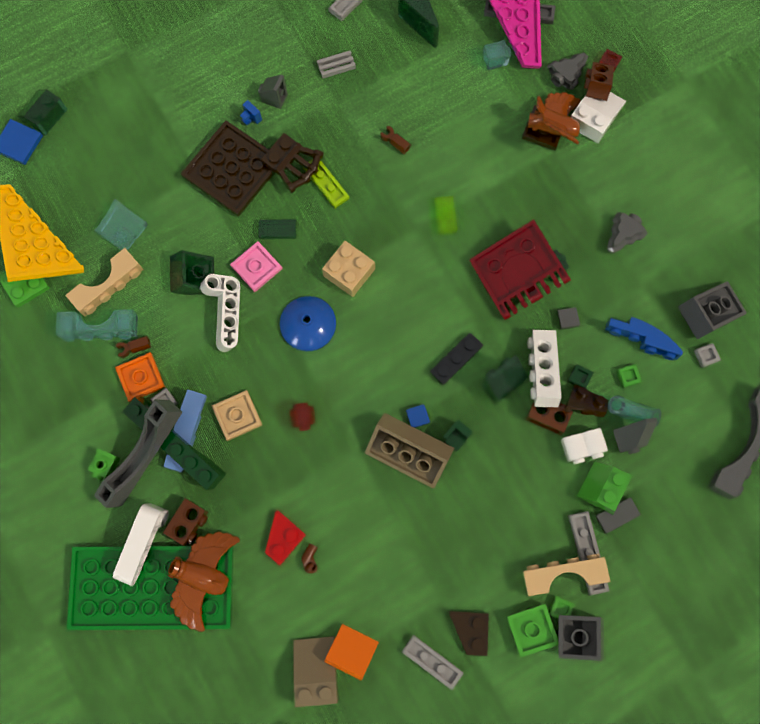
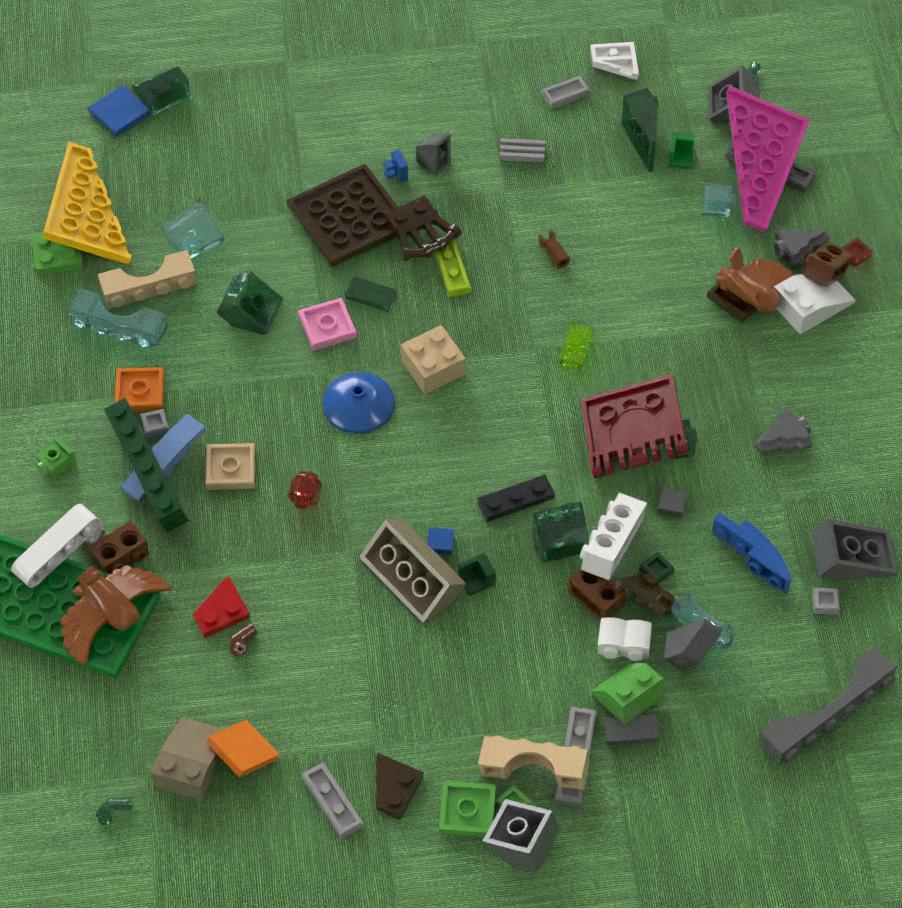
camera: 20 degrees right, 20 degrees down
dark grey arch [94,399,183,508] -> none
reddish brown bar [115,335,152,358] -> none
white beam [200,274,240,352] -> none
bright green tile [616,364,642,388] -> none
none -> green panel [668,132,695,169]

